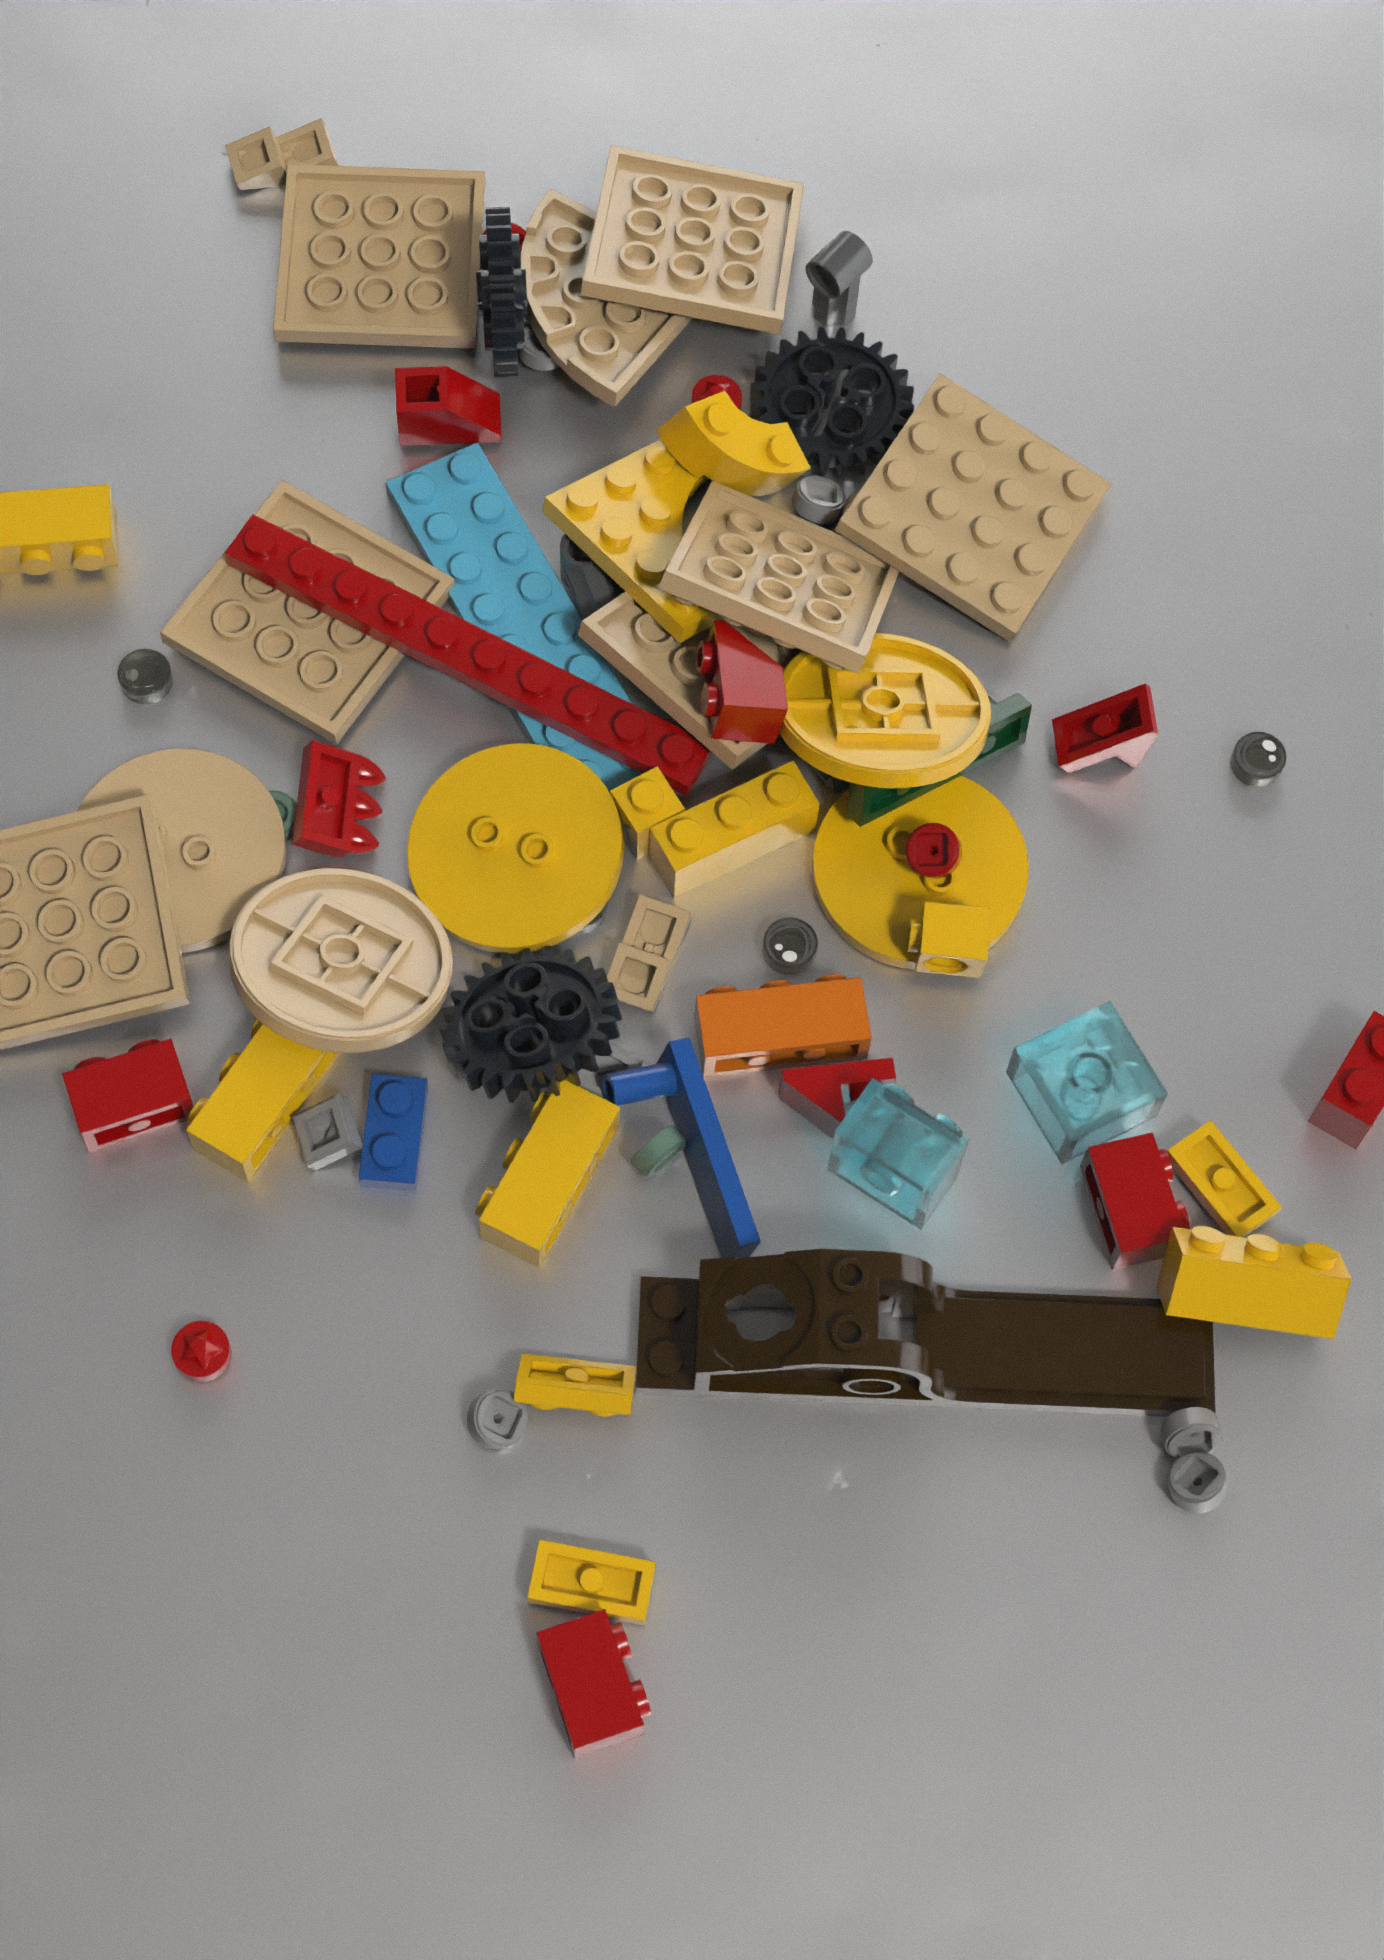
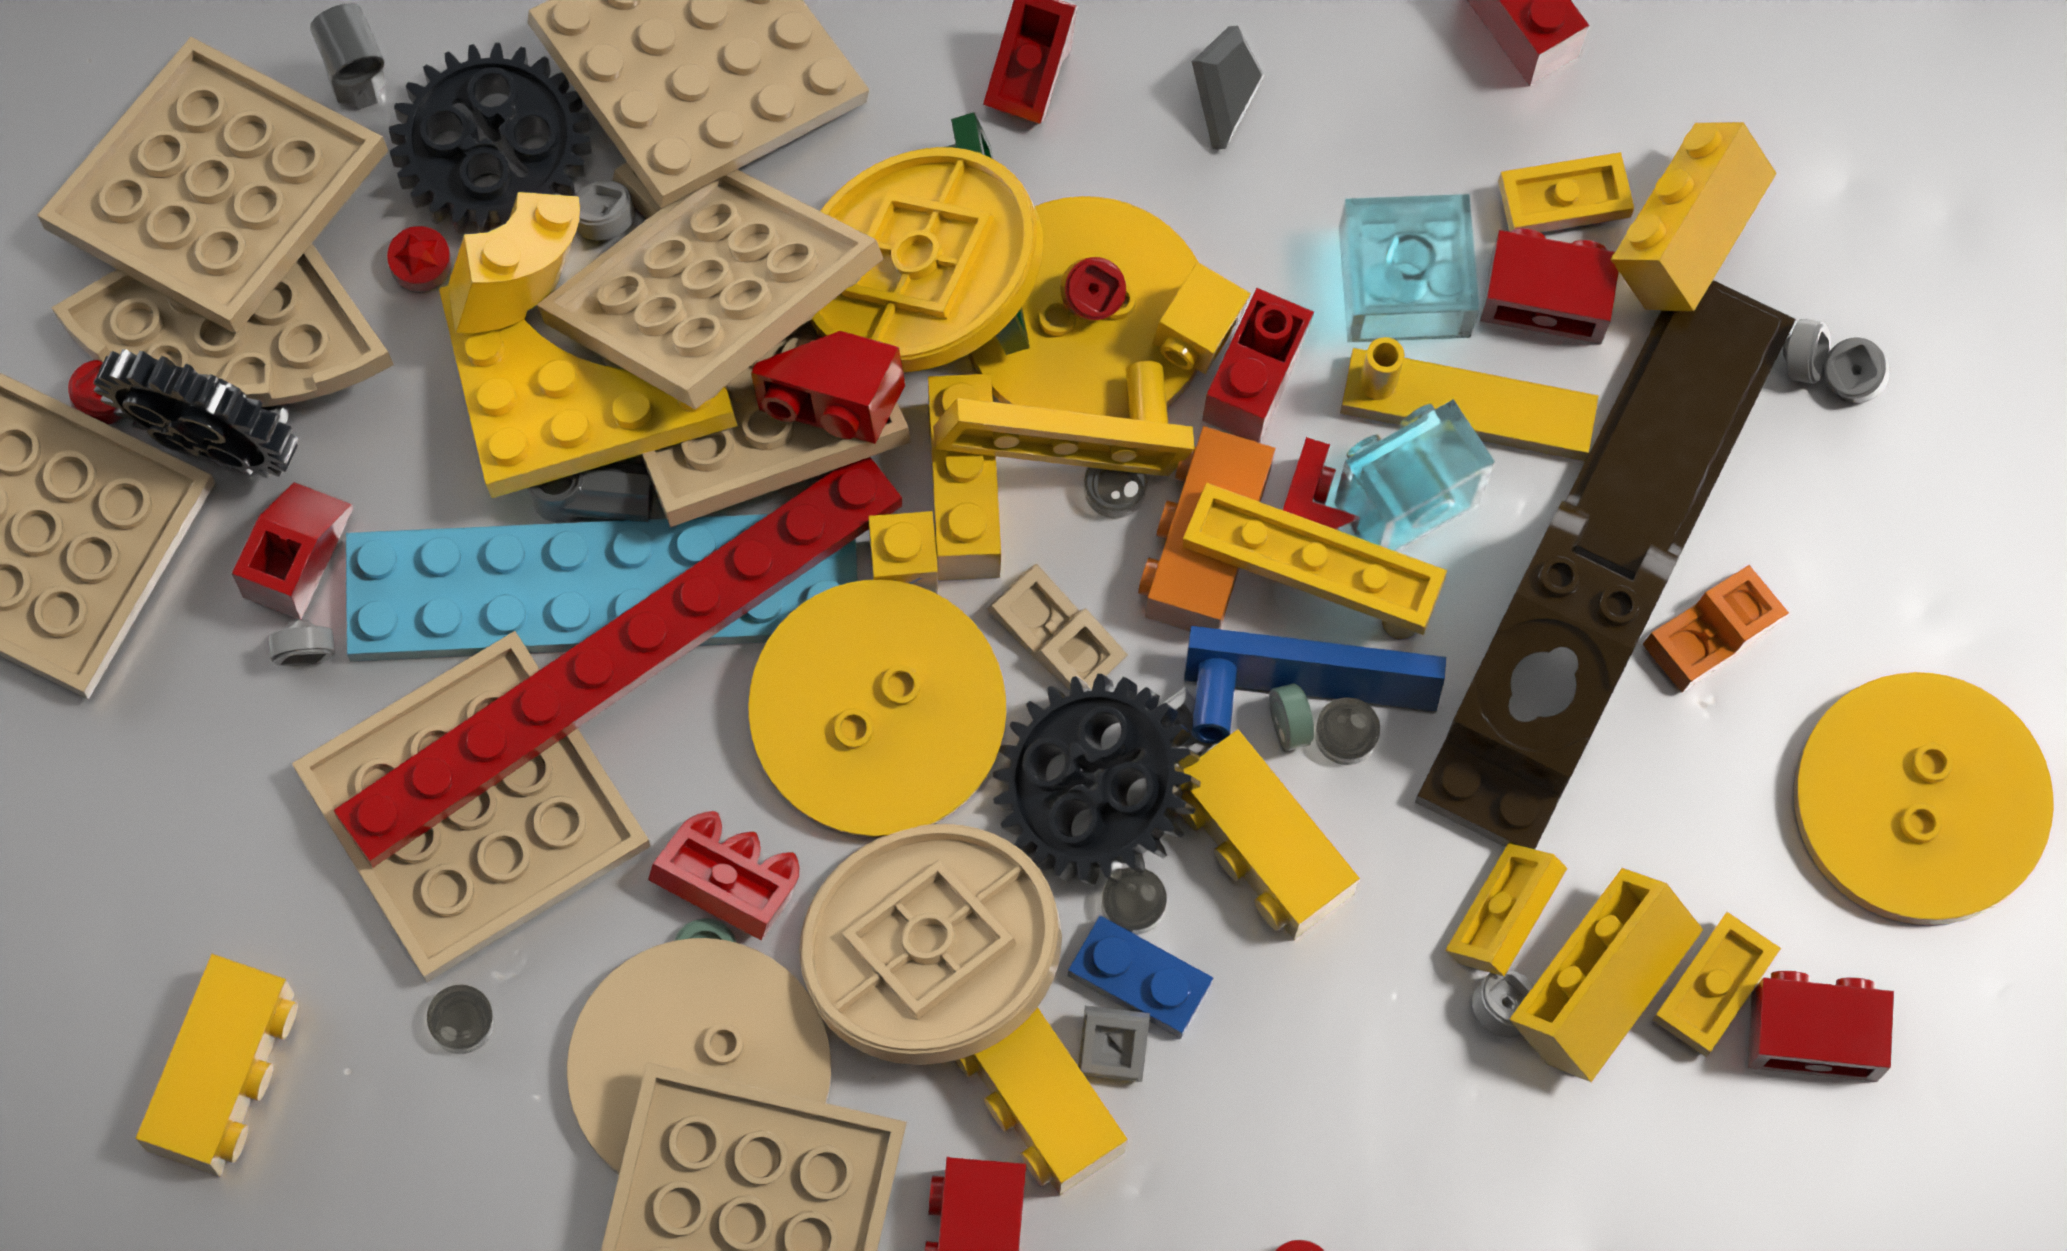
camera: 65 degrees left, 5 degrees up
none -> light grey tile [268,620,335,666]
none -> yellow piece [933,361,1195,477]
none -> clear smoke tile [1101,867,1167,935]
none -> yellow piece [1183,483,1447,639]
none -> dark grey piece [1191,26,1265,149]
none -> red slope [1202,288,1314,443]
none -> clear smoke tile [1315,697,1380,765]
none -> yellow piece [1340,337,1599,461]
none -> yellow brick [1509,868,1703,1082]
none -> orange slope [1642,565,1789,693]
none -> yellow plate [1794,672,2054,925]

